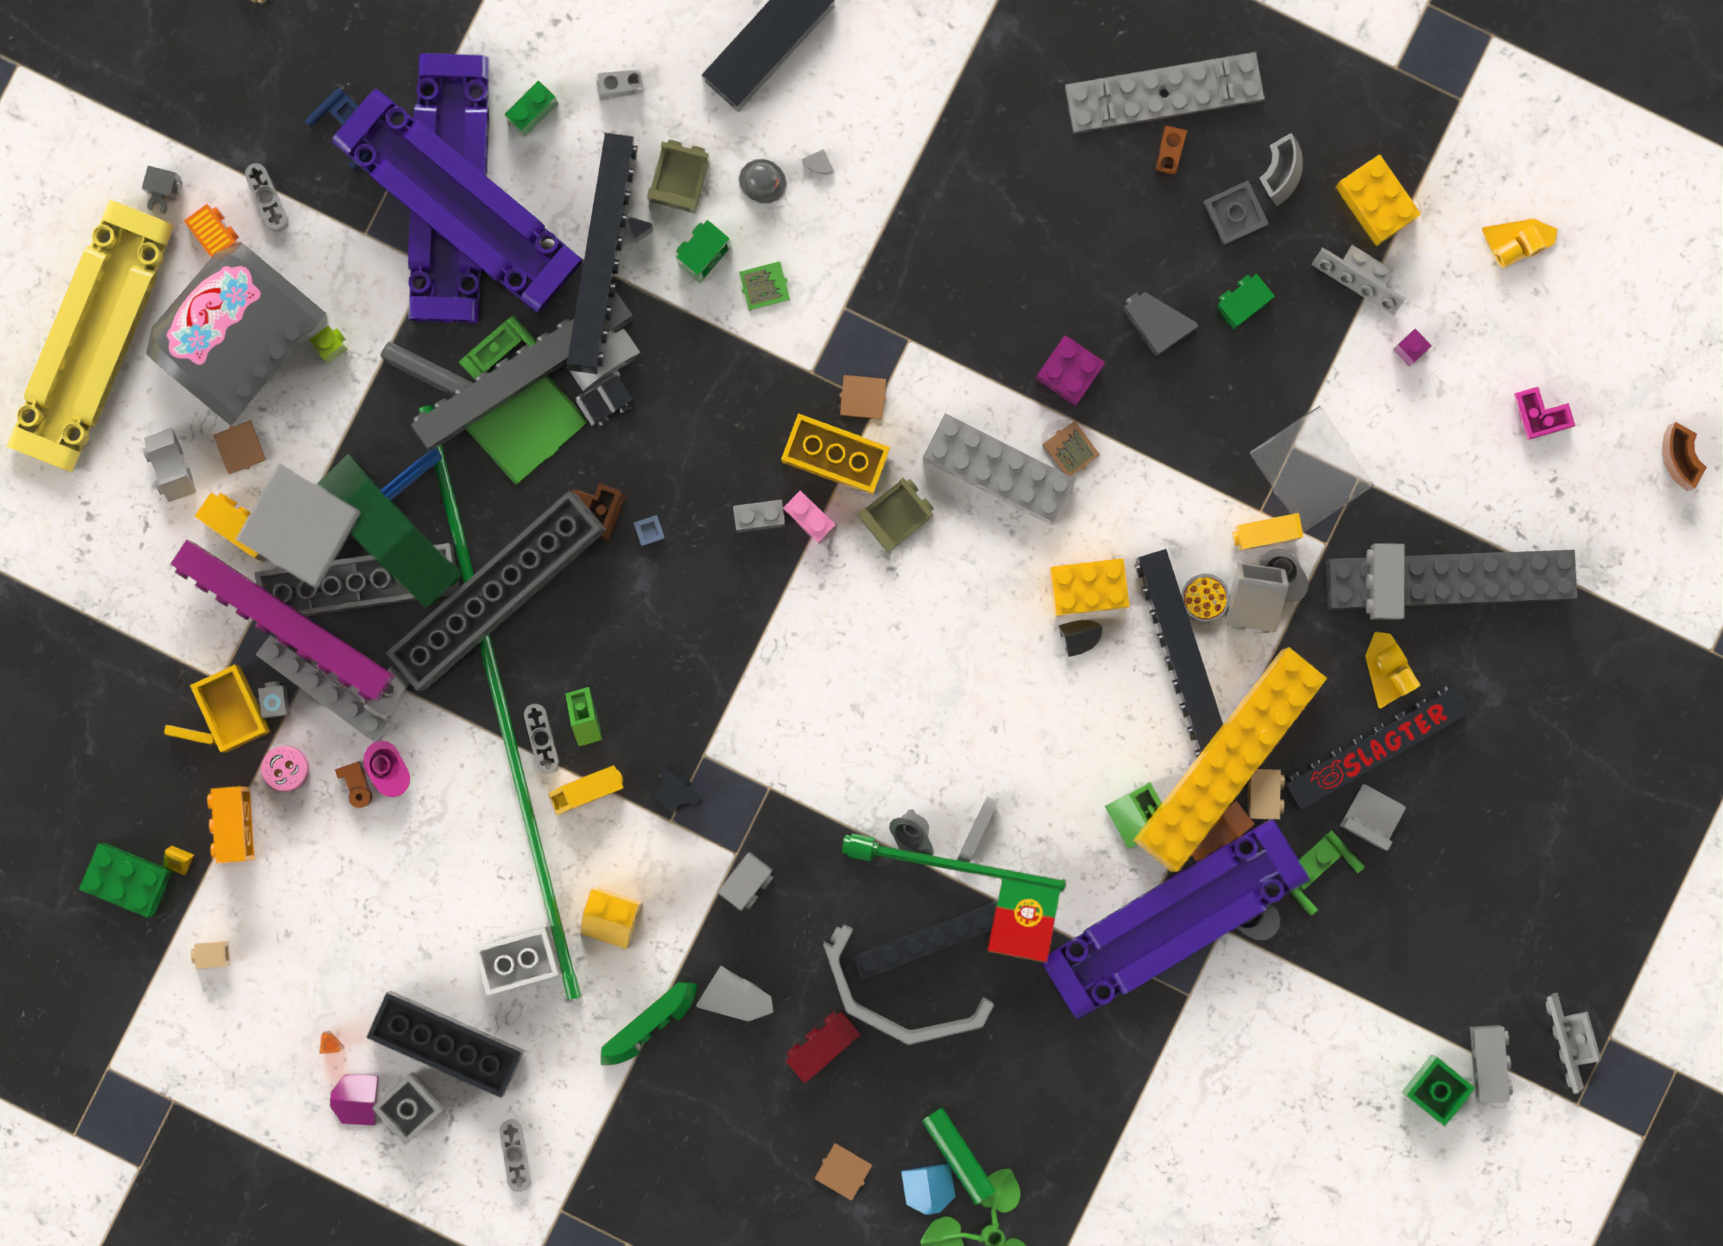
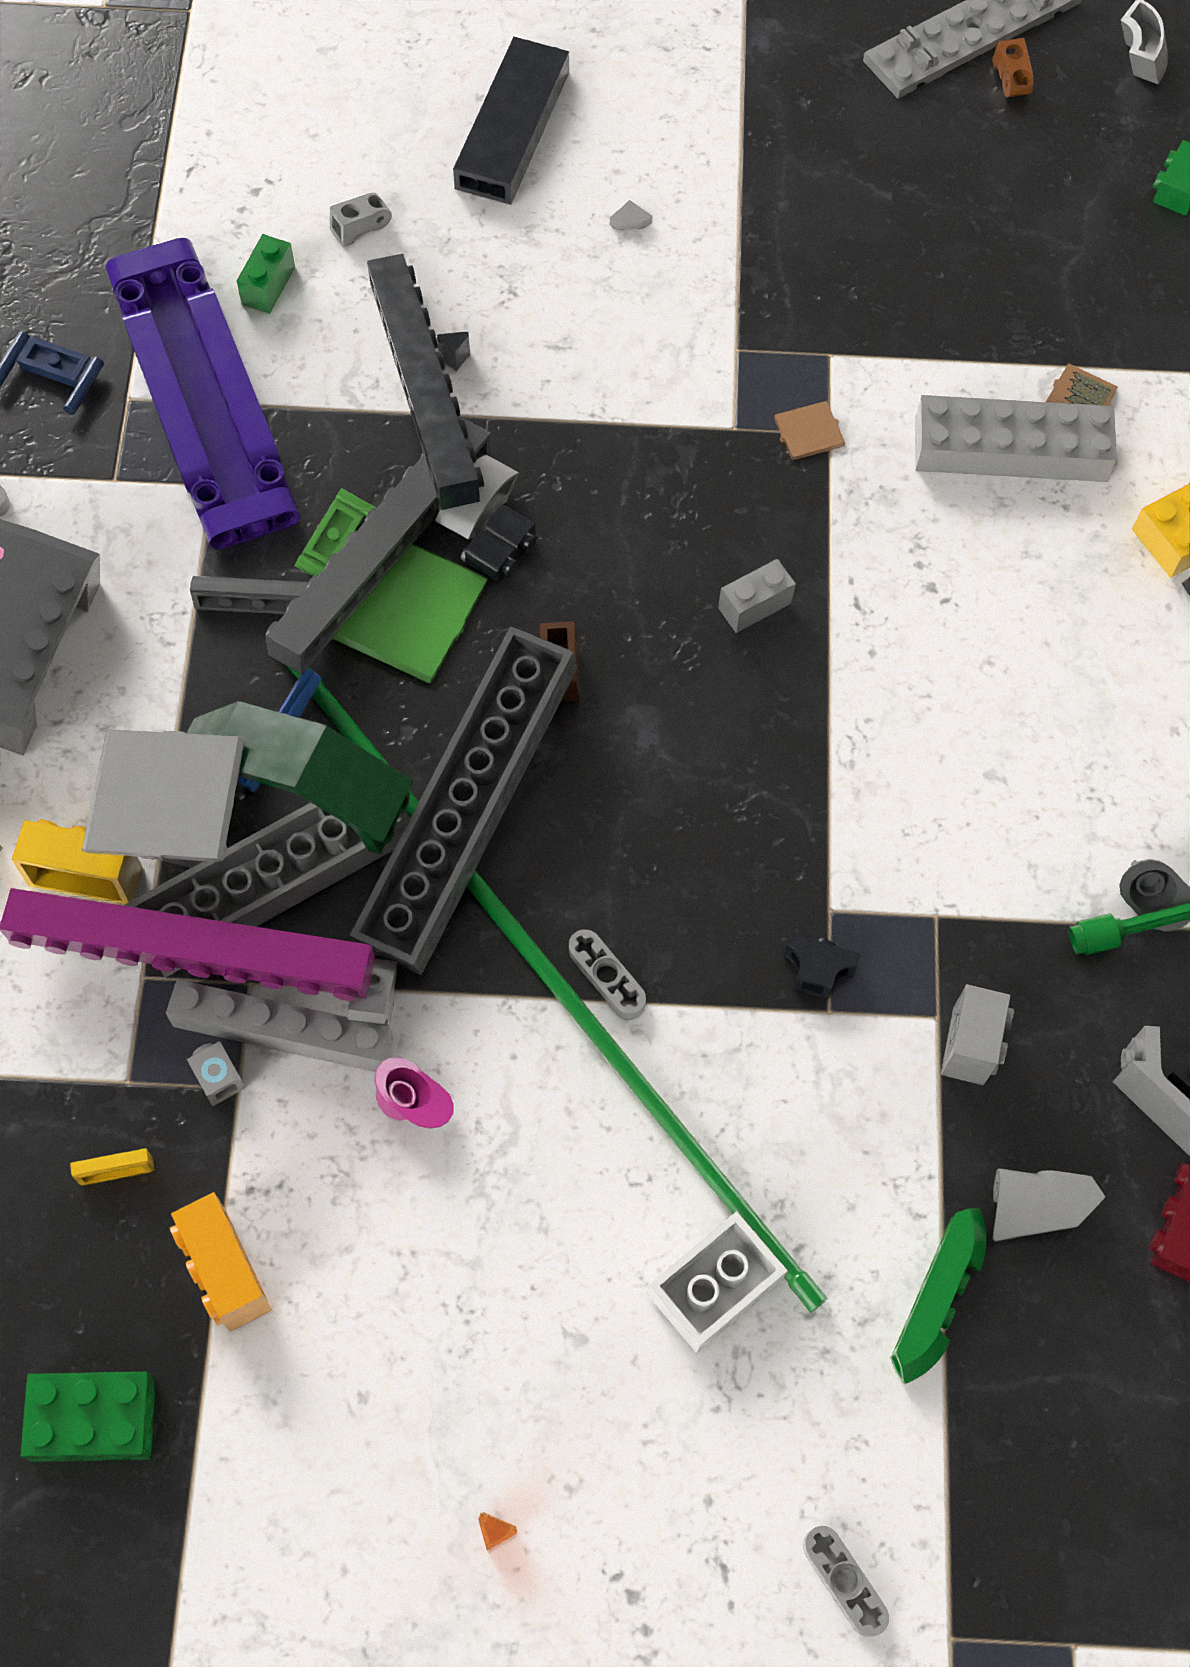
camera: 25 degrees left, 20 degrees down
yellow slope [163,846,194,875] -> none
yellow piece [190,665,271,753] -> none
tan brick [191,941,230,969] -> none
medium nougat piece [213,420,266,475] -> none
bright pink head [261,746,310,792] -> none
lime brick [309,325,348,363] -> none
magenta slope [330,1074,379,1126] -> none
dark purple panel [332,89,583,313] -> none
dark orange leg [335,761,373,808] -> none
black brick [366,990,525,1098] -> none
light grey brick [372,1072,446,1145] -> none
yellow slope [548,766,623,816] -> none
bright green slope [565,687,602,746] -> none
yellow slope [580,887,643,949] -> none
sand blue plate [634,515,665,546] -> none
olive panel [647,140,710,214] -> none
green brick [676,220,732,284] -> none
dark grey hat [738,159,787,203] -> none
piece [739,261,790,311] -> none
yellow brick [781,414,890,496] -> none
bright pink brick [783,491,836,544] -> none
olive panel [857,478,934,553] -> none
magenta brick [1036,335,1105,406] -> none
dark grey slope [1123,292,1198,357] -> none
dark grey plate [1203,181,1269,246] -> none

